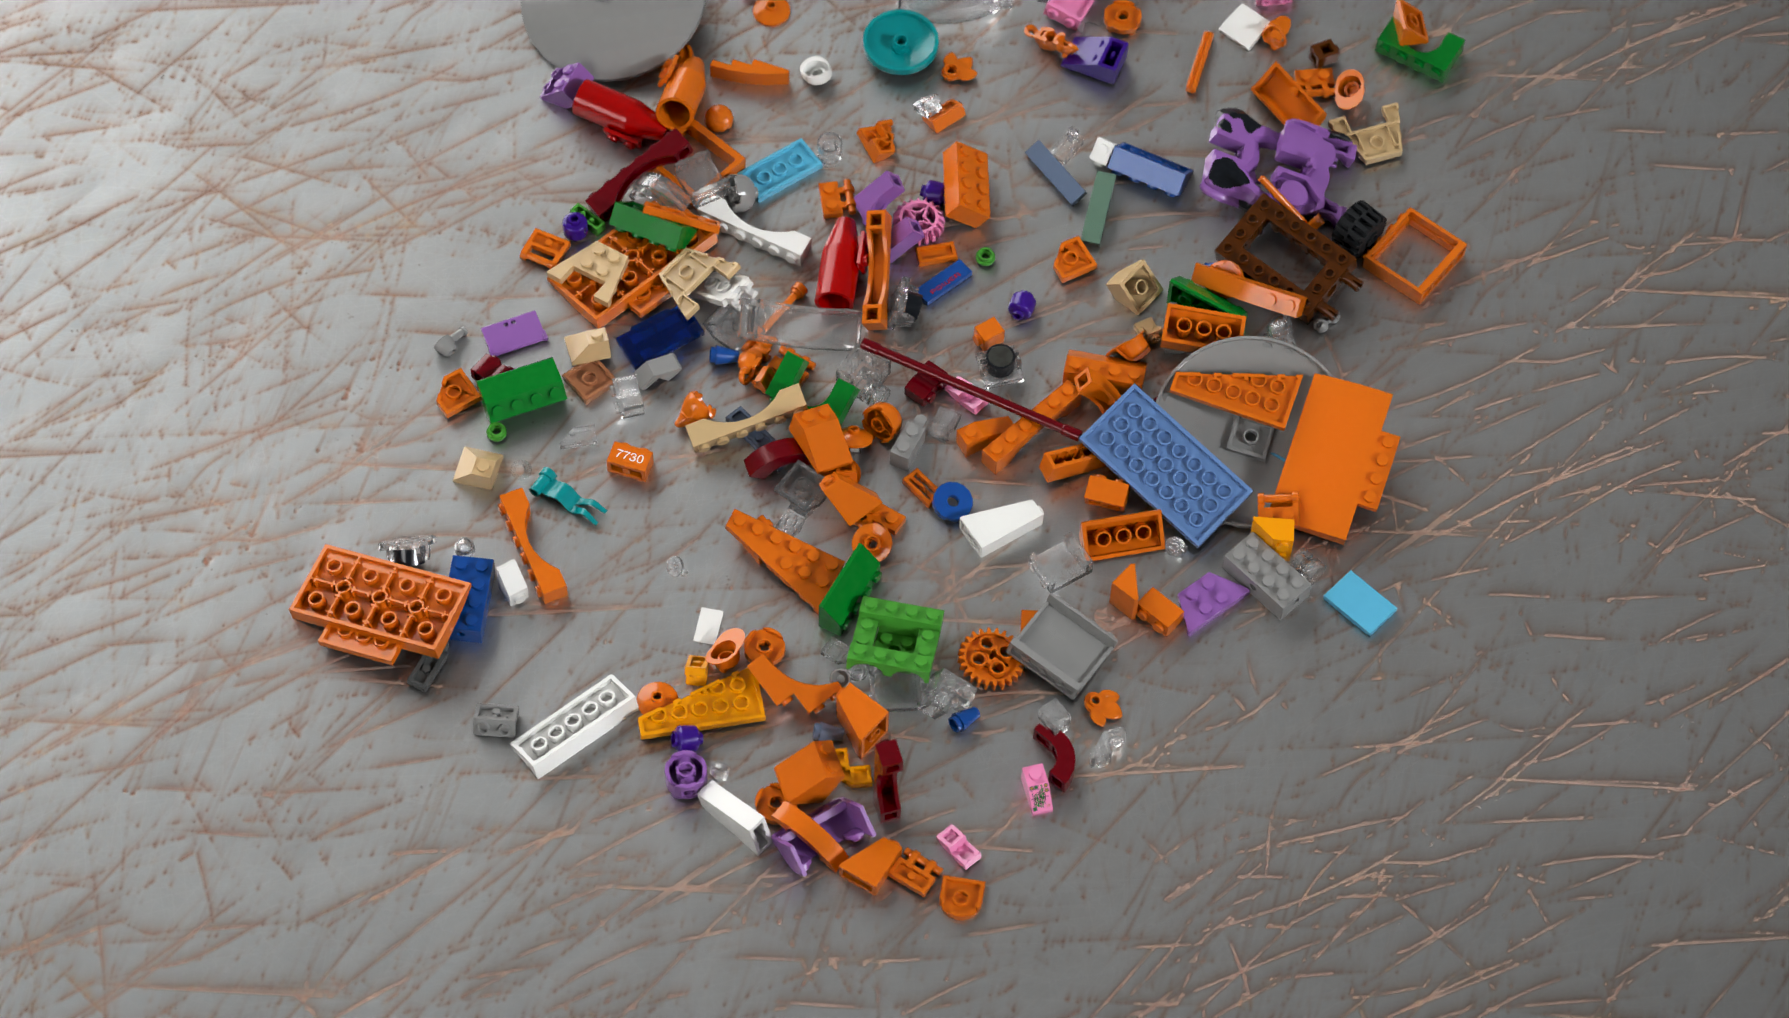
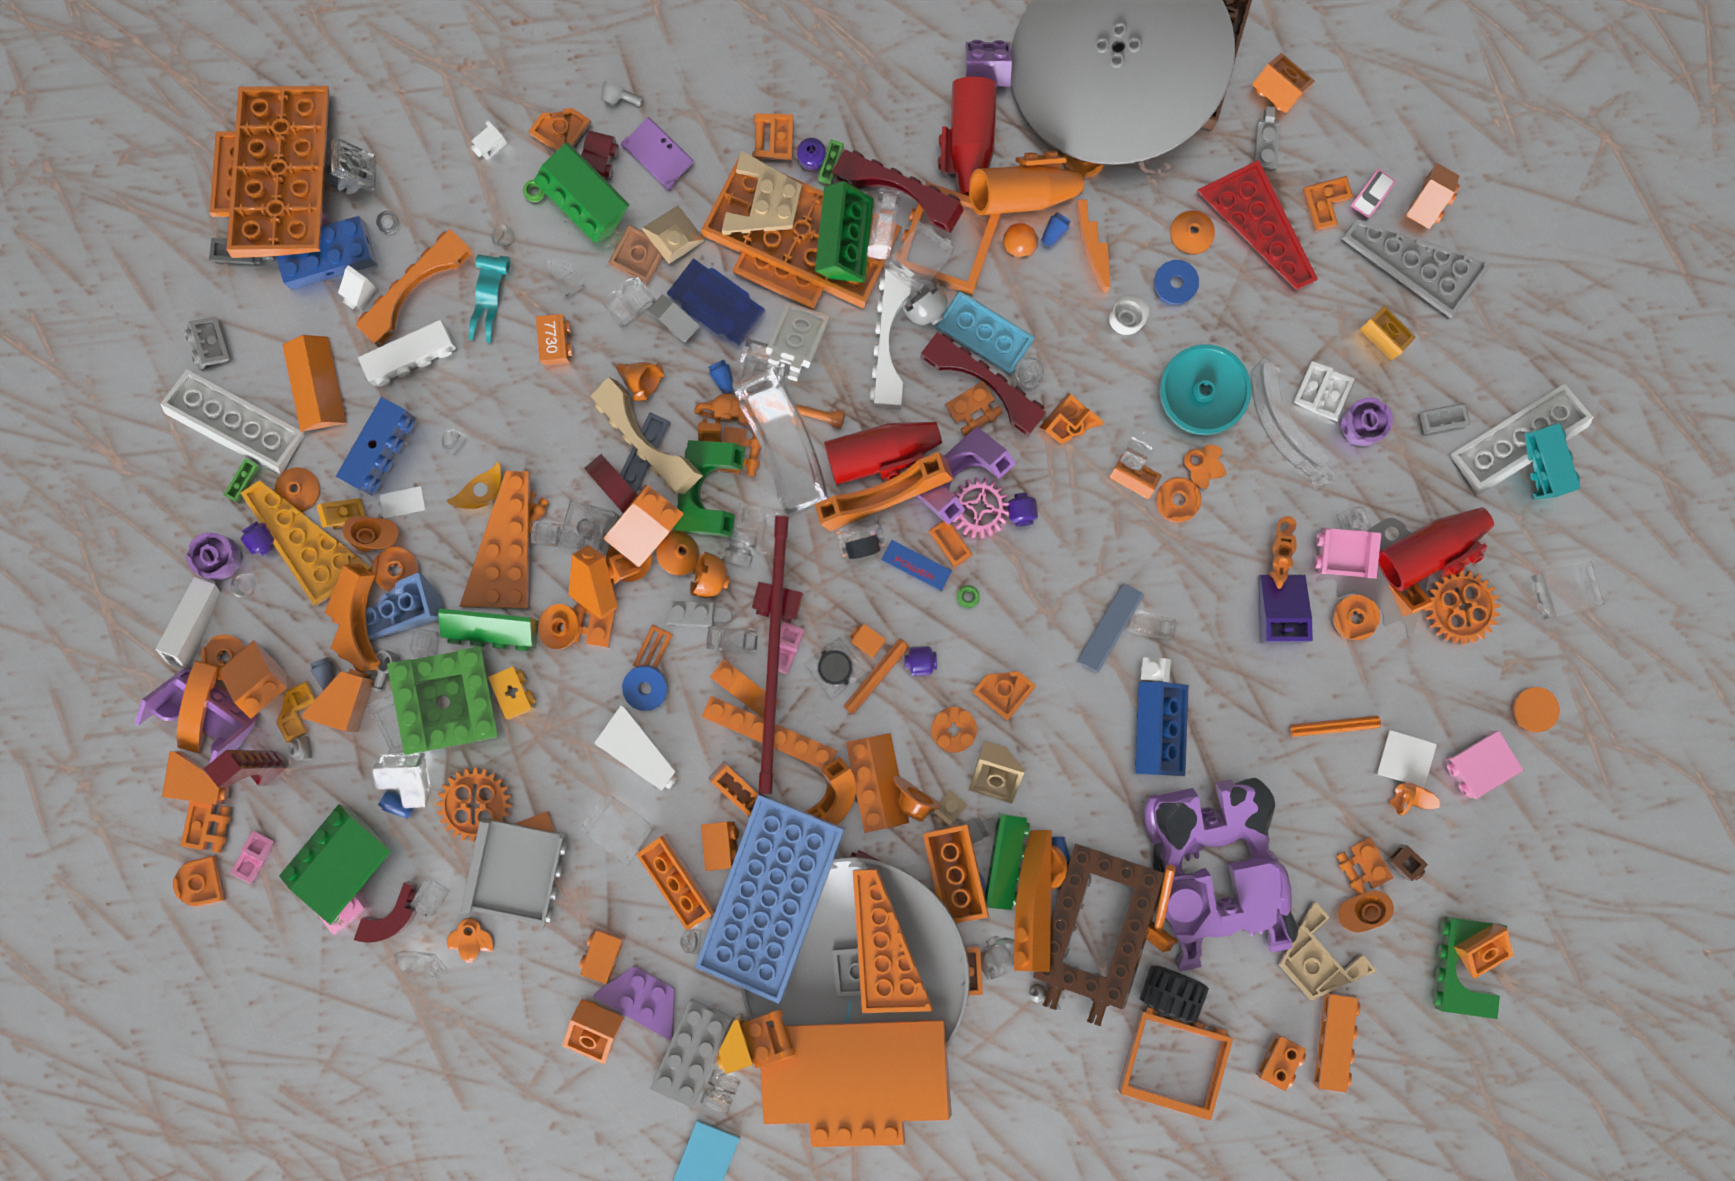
camera: 70 degrees right, 25 degrees up
tan slope [453,446,504,490] -> none
orange tile [643,201,720,234] -> none
tan wing [659,248,741,320] -> none
orange brick [943,141,990,228] -> none
sand green slope [1081,171,1116,246] -> none
orange slope [1109,563,1139,620] -> none
orange container [1251,61,1327,126] -> none
none -> bright green piece [223,458,261,503]
none -> green slope [279,804,391,924]
none -> orange slope [282,335,346,432]
none -> blue brick [335,397,416,496]
none -> white brick [358,320,456,387]
none -> medium blue wedge [366,572,443,642]
none -> light orange piece [447,462,501,509]
none -> white brick [470,120,507,161]
none -> light orange brick [488,666,536,720]
none -> orange slope [562,999,624,1064]
none -> orange axle [844,638,909,714]
none -> dark red arch [920,332,1046,437]
none -> orange plate [931,707,977,753]
none -> blue cone [1041,212,1071,247]
none -> blue tile [1154,260,1199,305]
none -> orange tile [1156,477,1202,523]
none -> orange brick [1256,1033,1306,1092]
none -> orange brick [1313,992,1360,1093]

